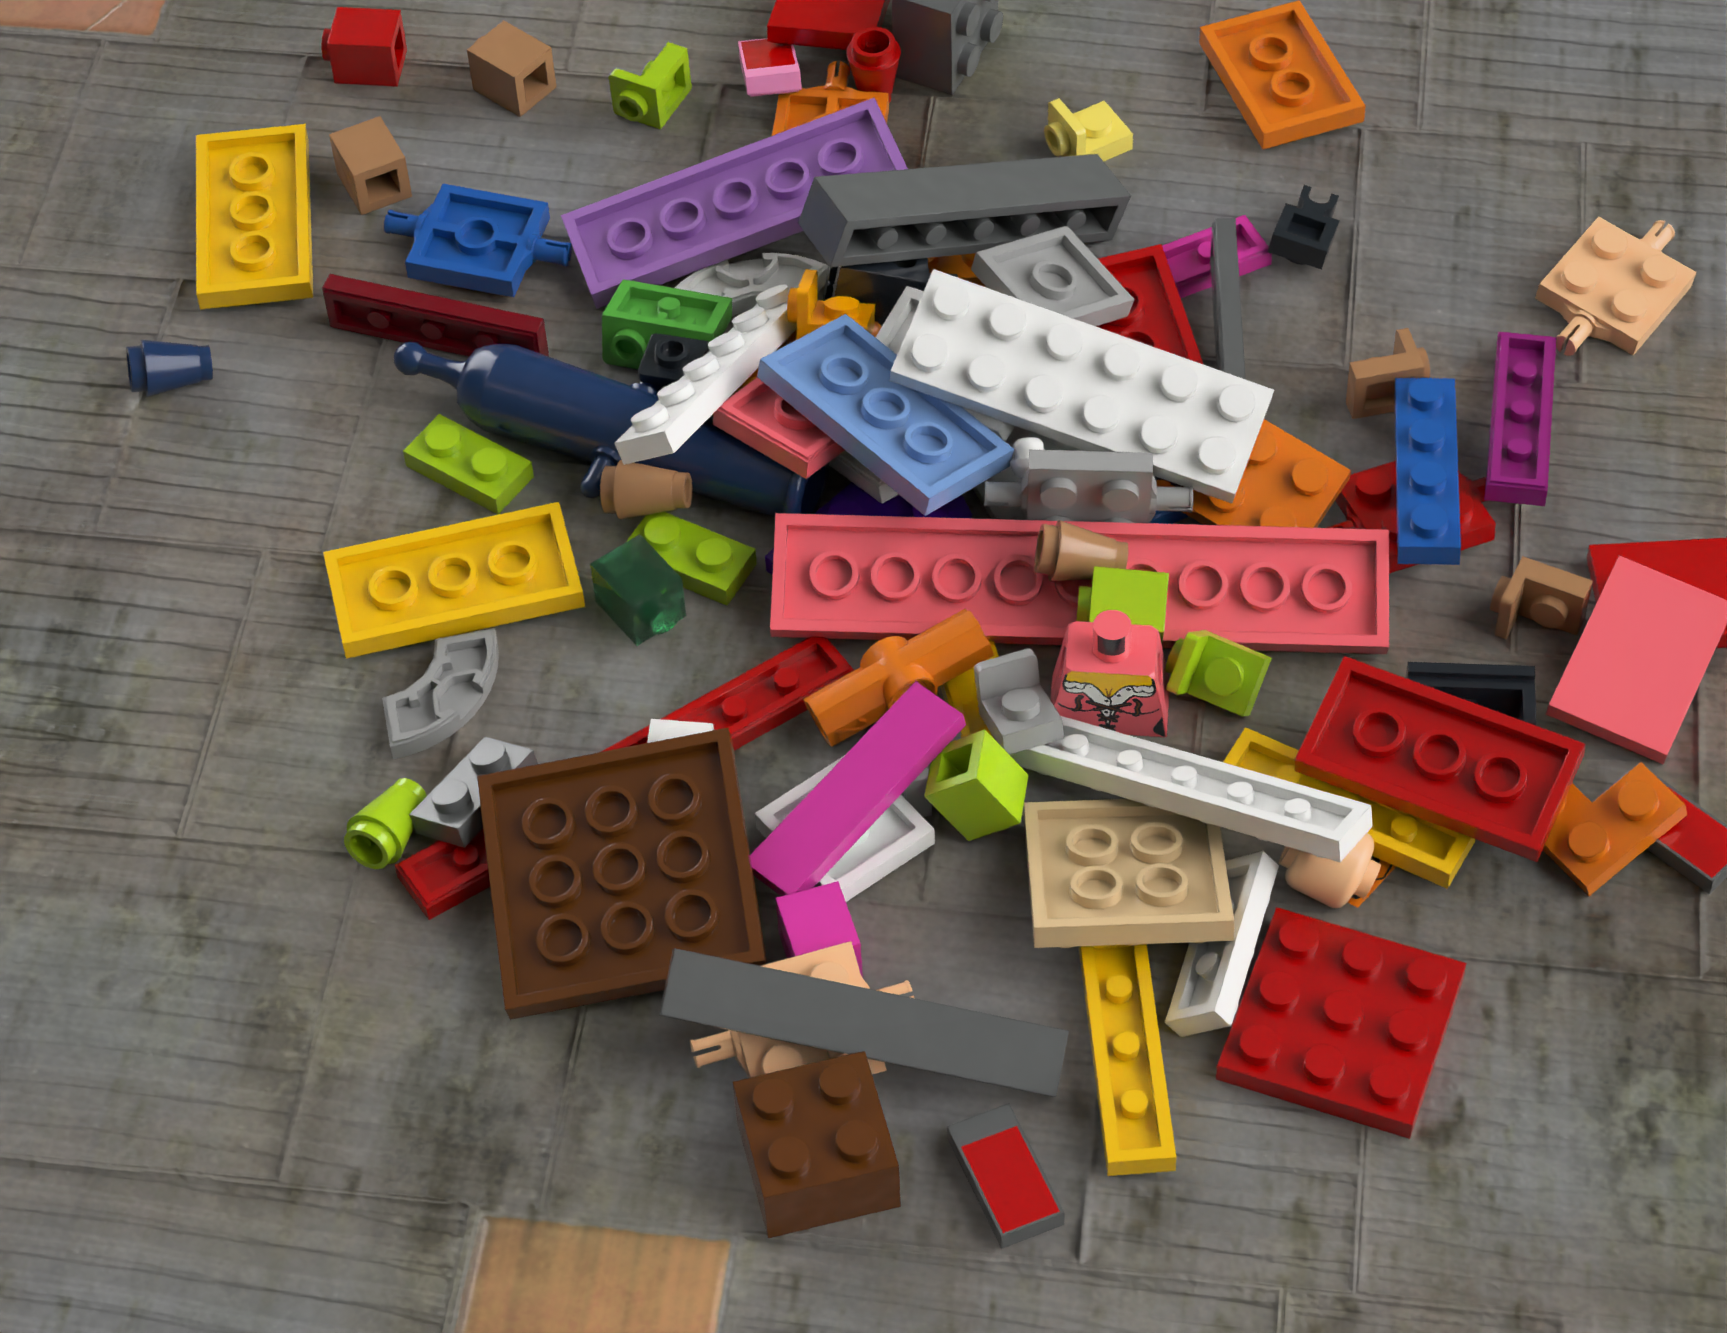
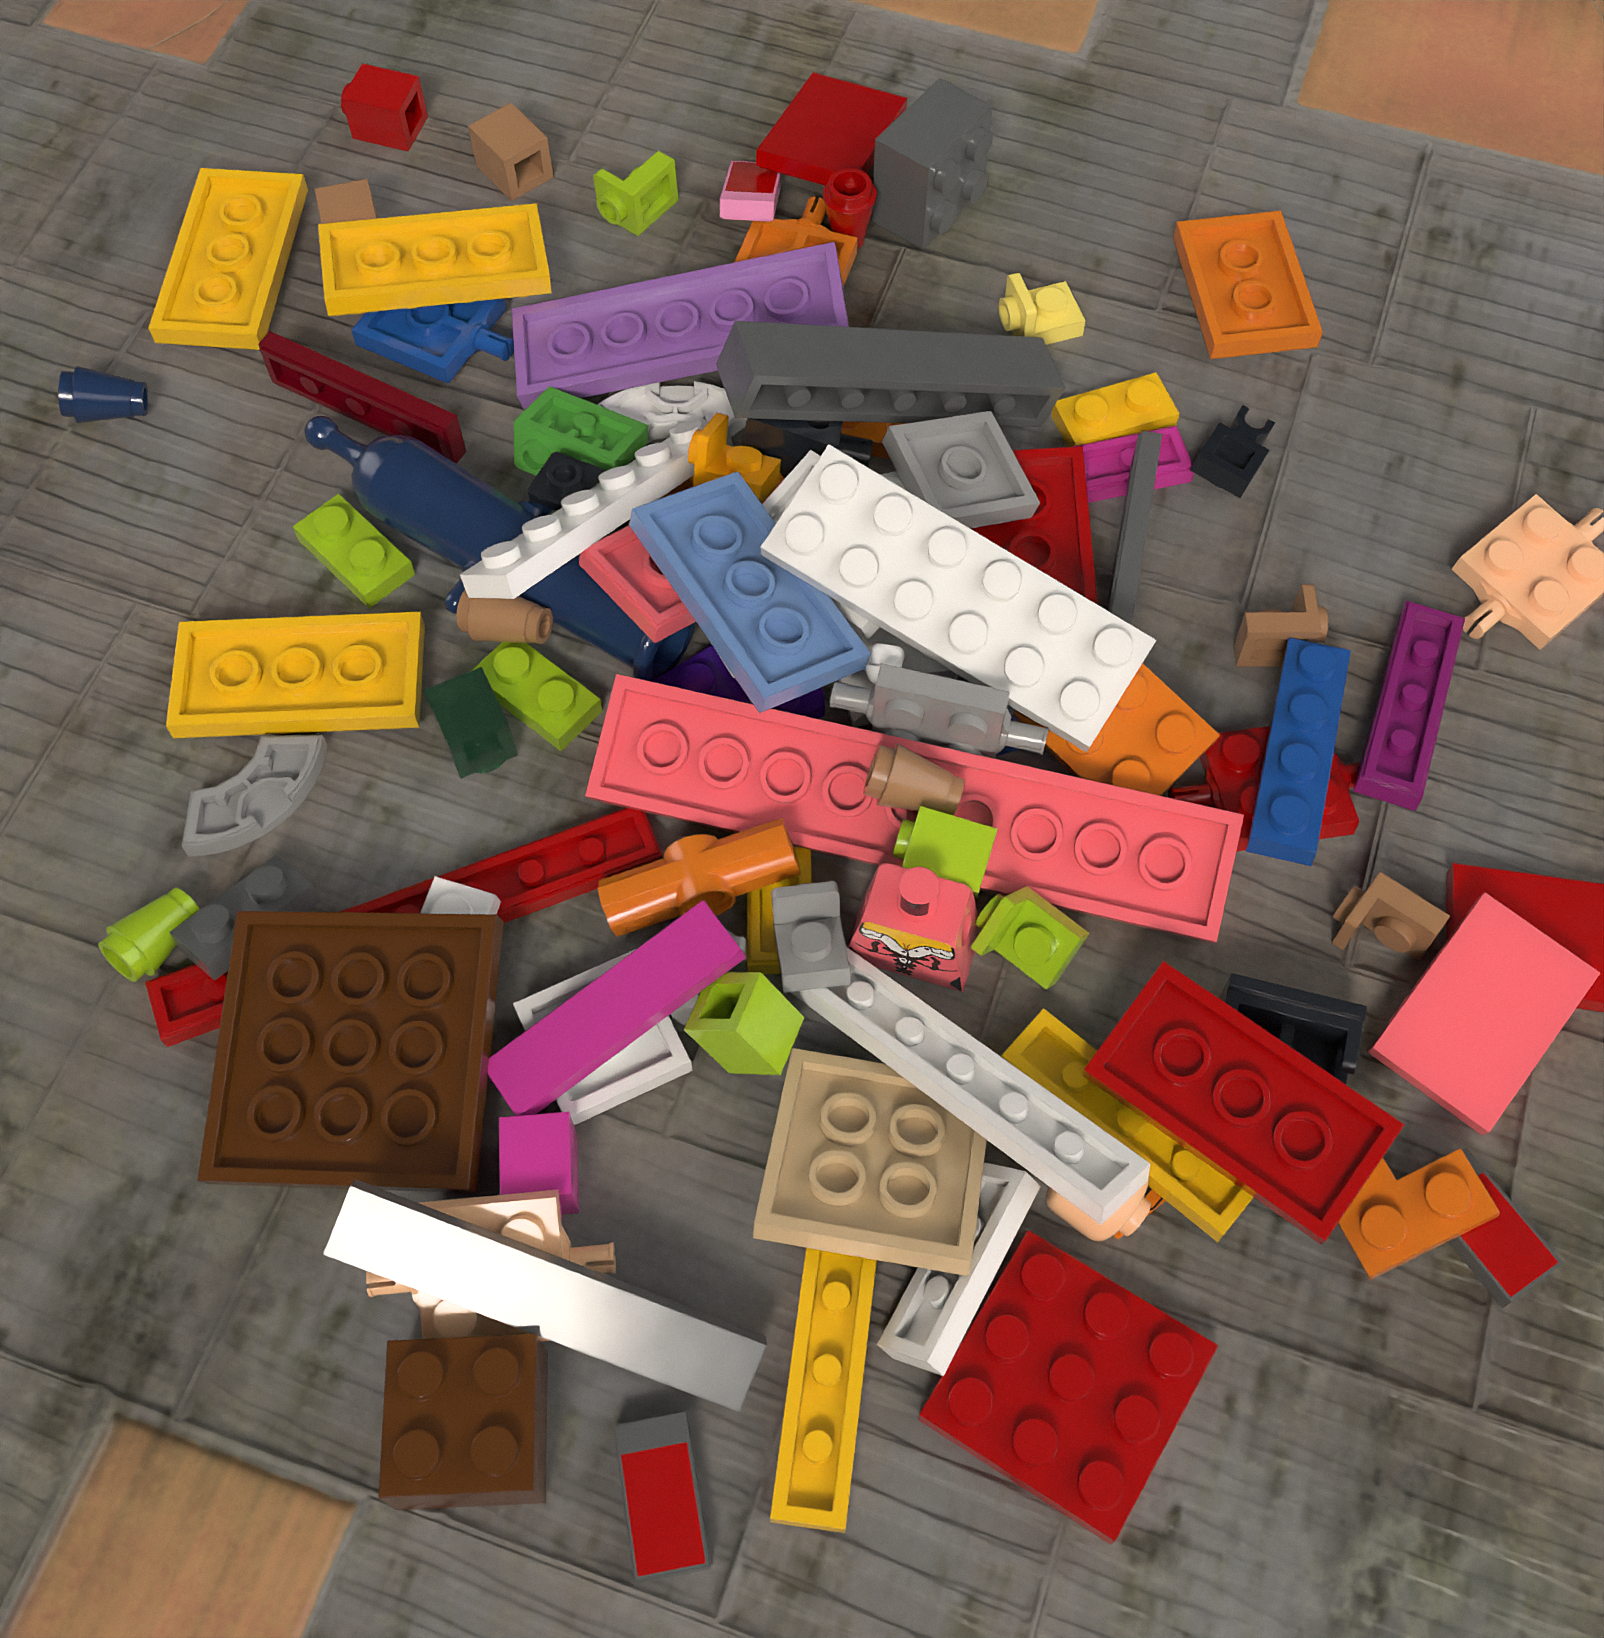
camera: 10 degrees right, 10 degrees up
none -> yellow plate [318,203,552,316]
none -> yellow plate [1051,372,1180,447]

